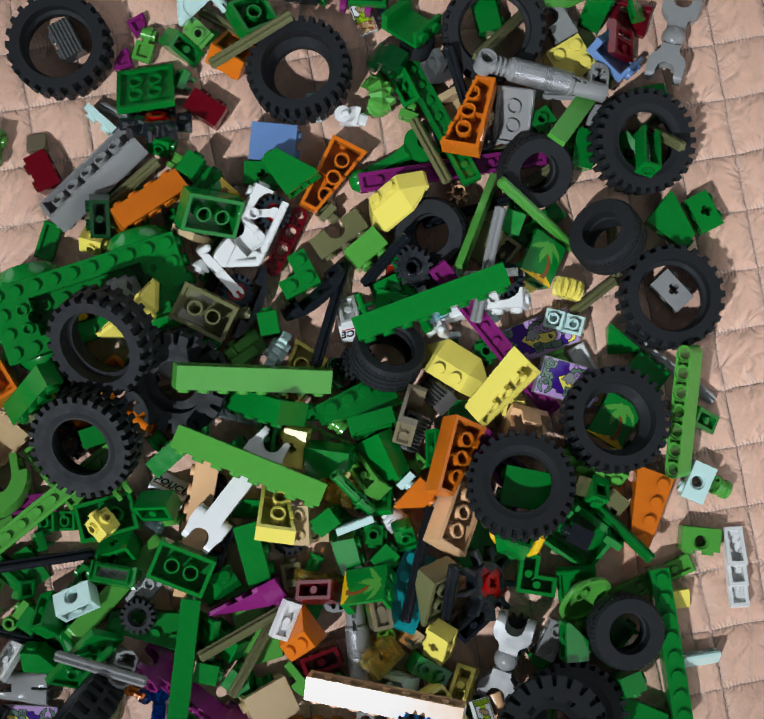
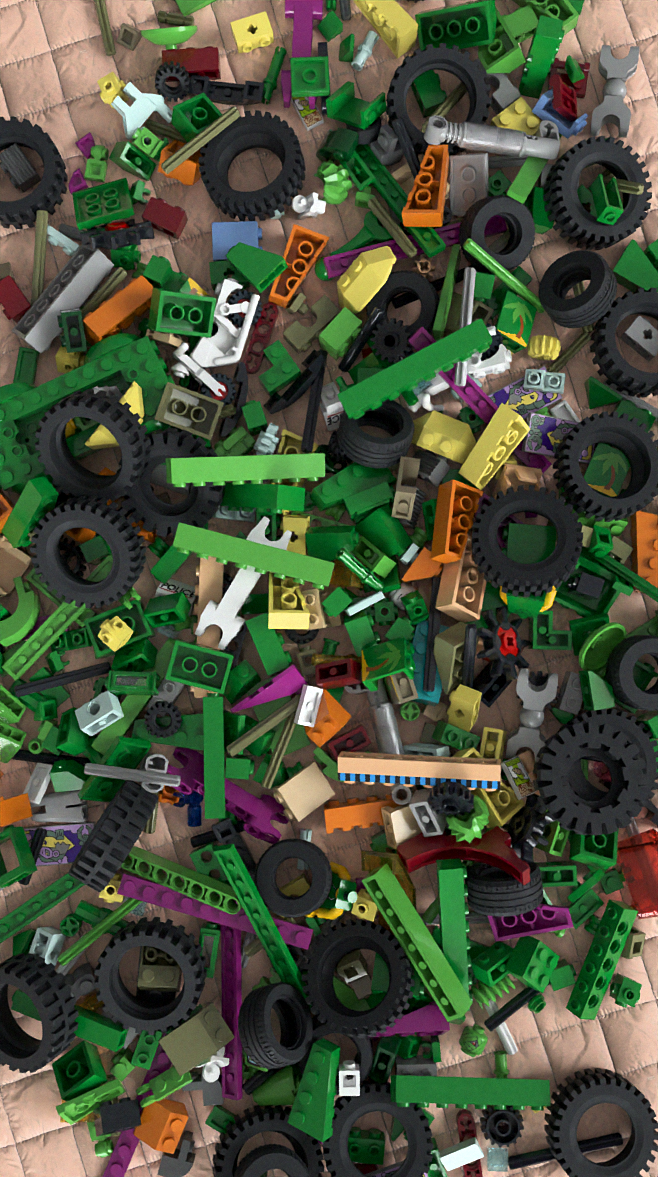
camera: 10 degrees left, 0 degrees up
clear yellow brick [357,635,406,681] -> none
none -> olive axle [31,210,48,306]

